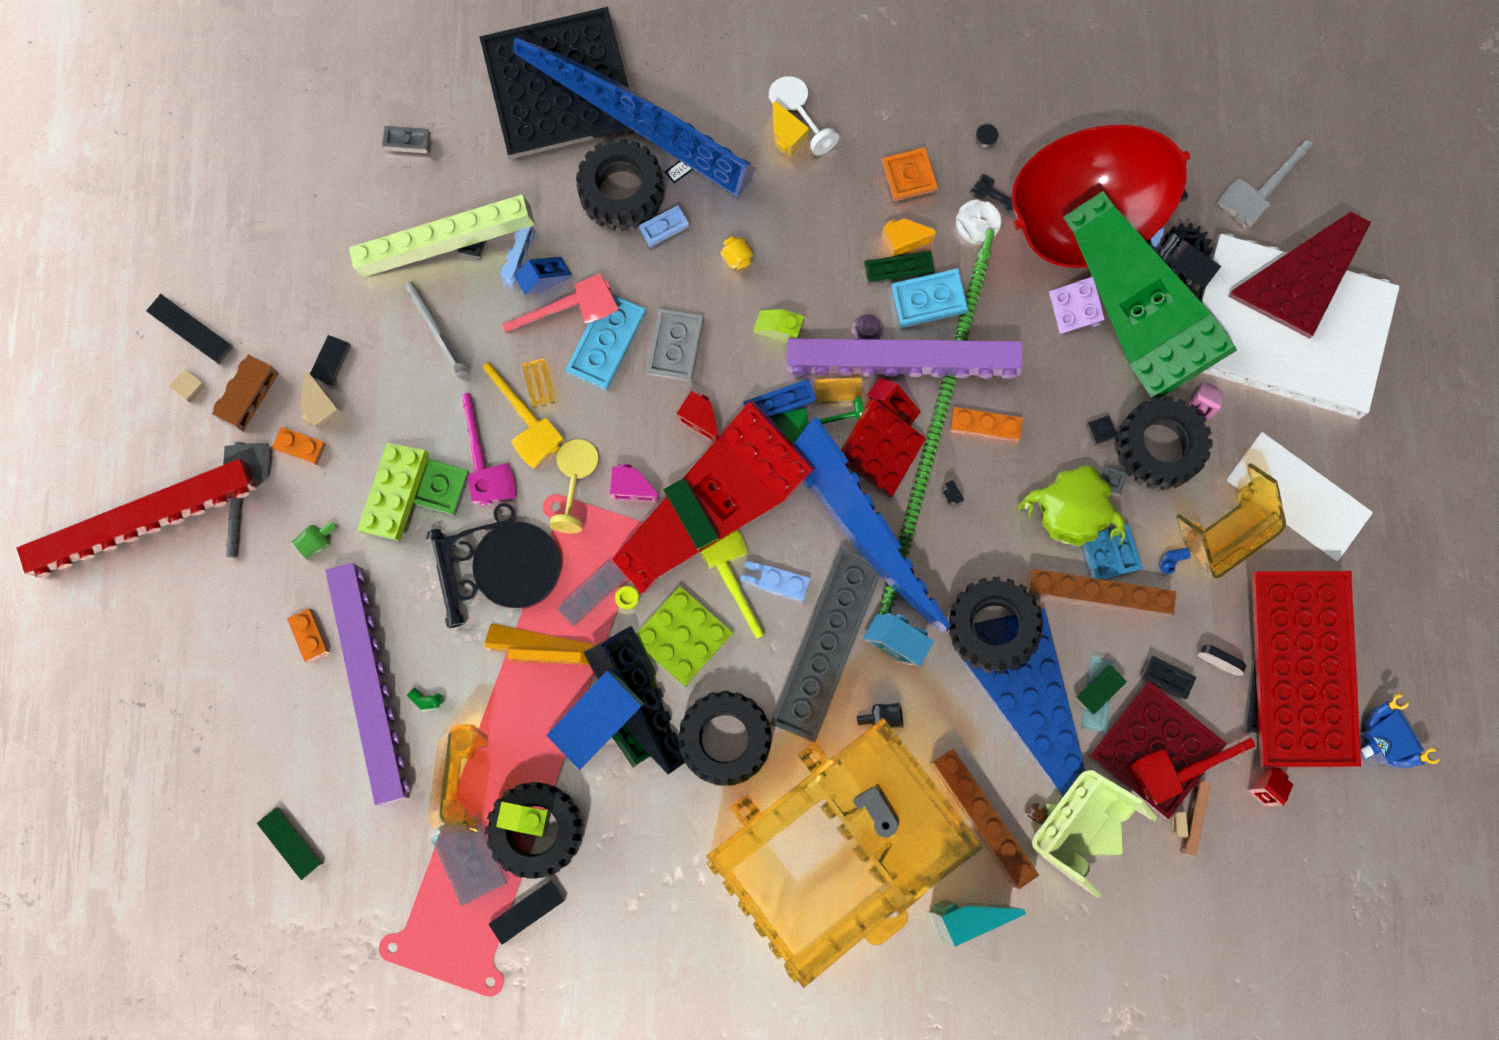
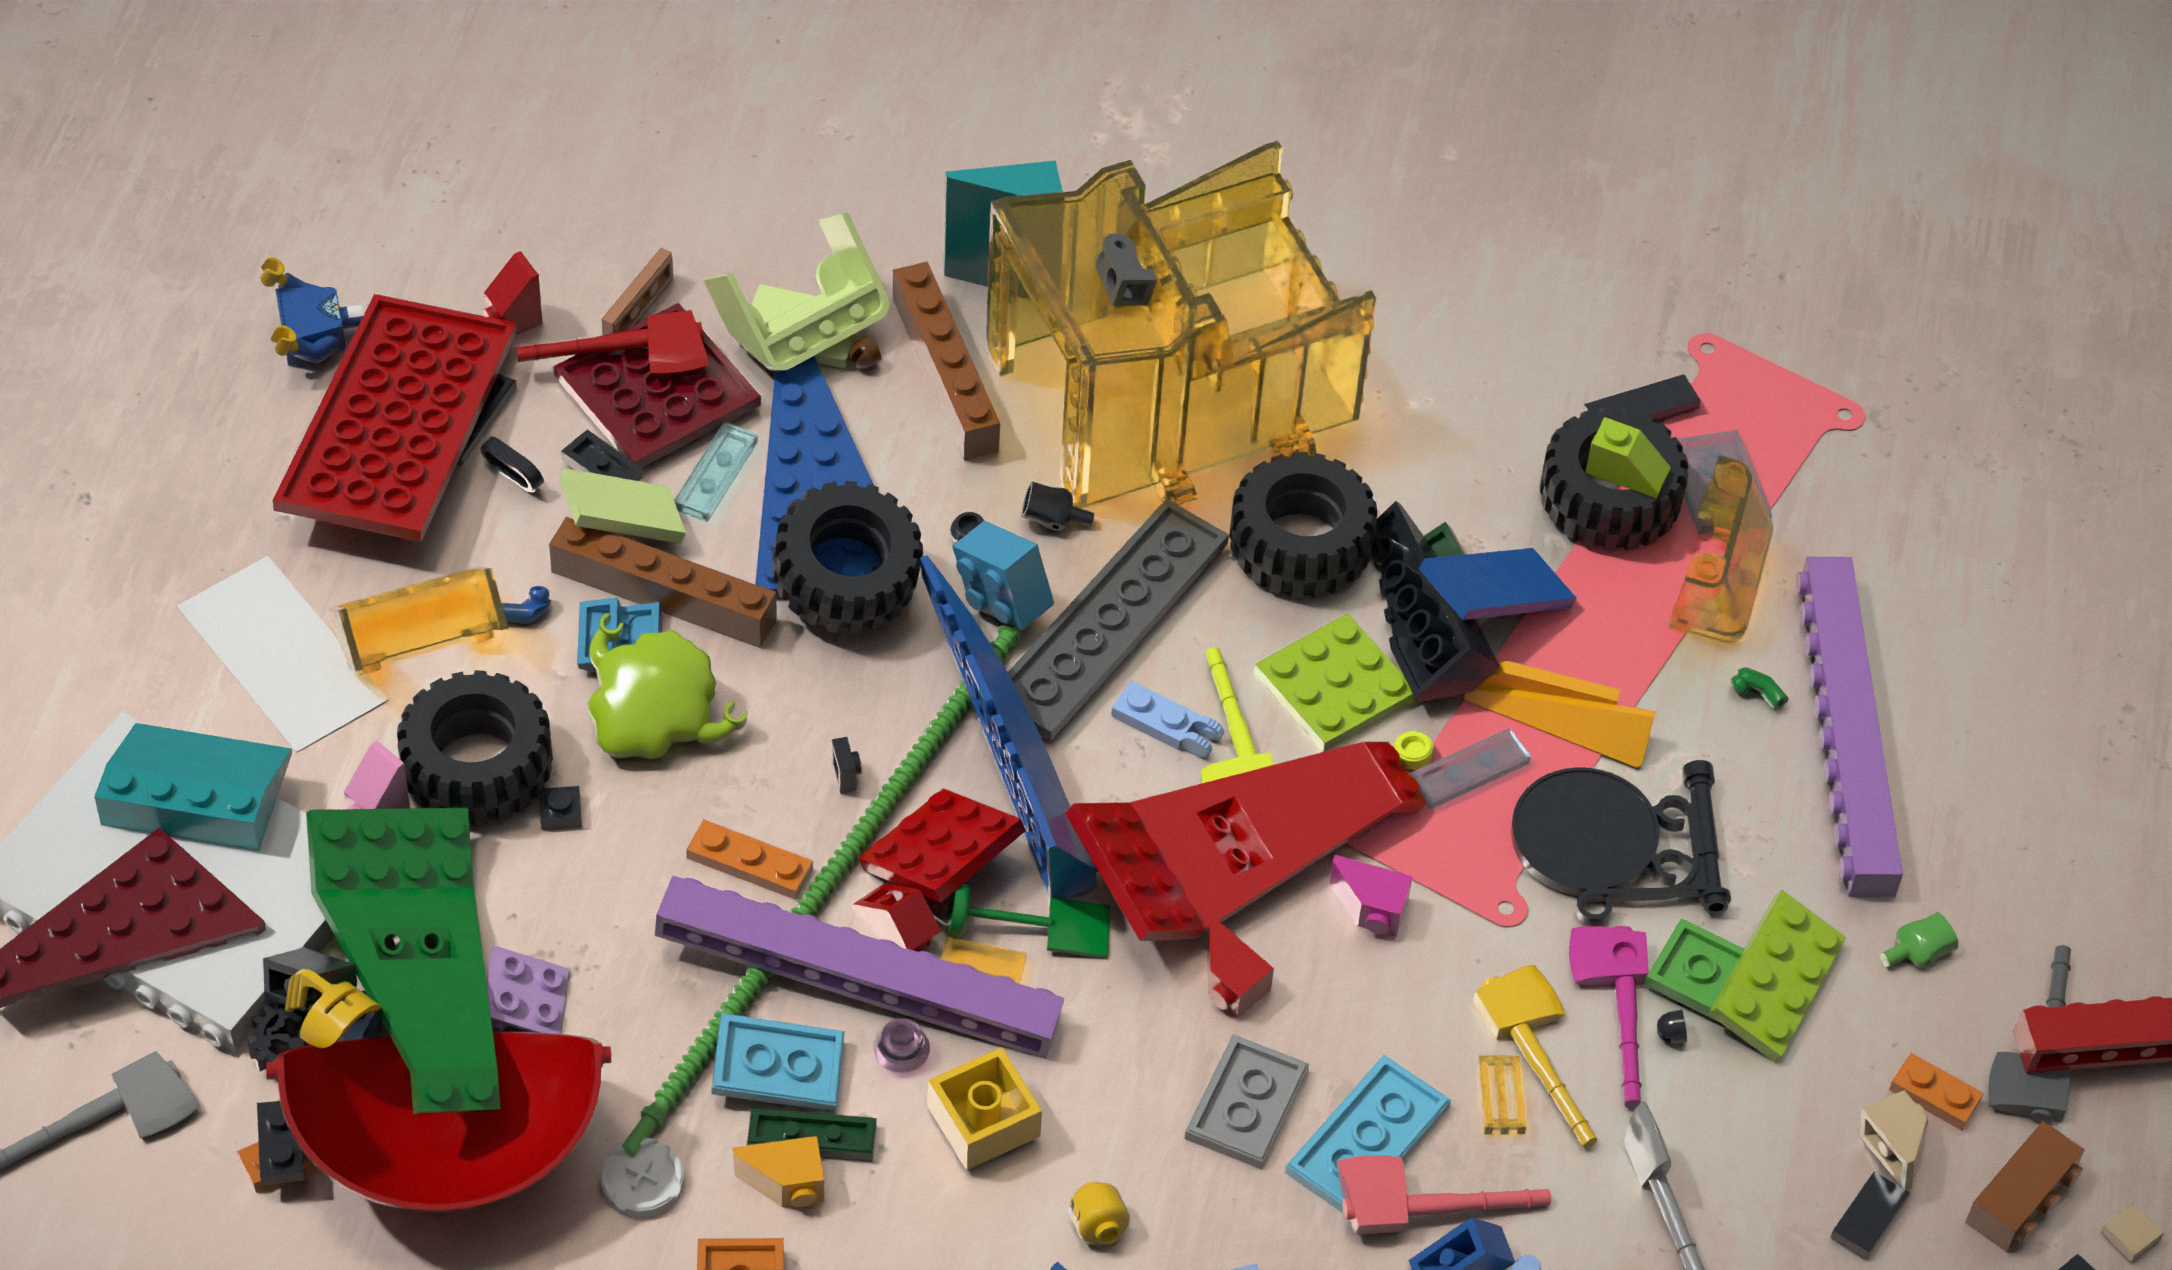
camera: 170 degrees left, 25 degrees down
dark green tile [256,807,323,881] -> none
orange plate [287,609,329,662] -> none
light yellow piece [549,439,598,534] -> none
dark green tile [663,478,719,551] -> none
blue plate [743,379,816,418] -> none
lime slope [753,309,804,343] -> none
black hinge [969,174,1014,213] -> none
dark green tile [1075,664,1127,716] -> none
dark grey tile [1101,465,1127,496] -> none
tan tile [1170,812,1188,837] -> none
none -> teal slope [94,723,292,851]
none -> yellow helmet [285,969,382,1048]
none -> yellowish green tile [559,468,686,543]
none -> yellow brick [927,1047,1042,1170]
none -> black plate [950,512,984,543]
none -> black hinge [1657,1010,1687,1044]

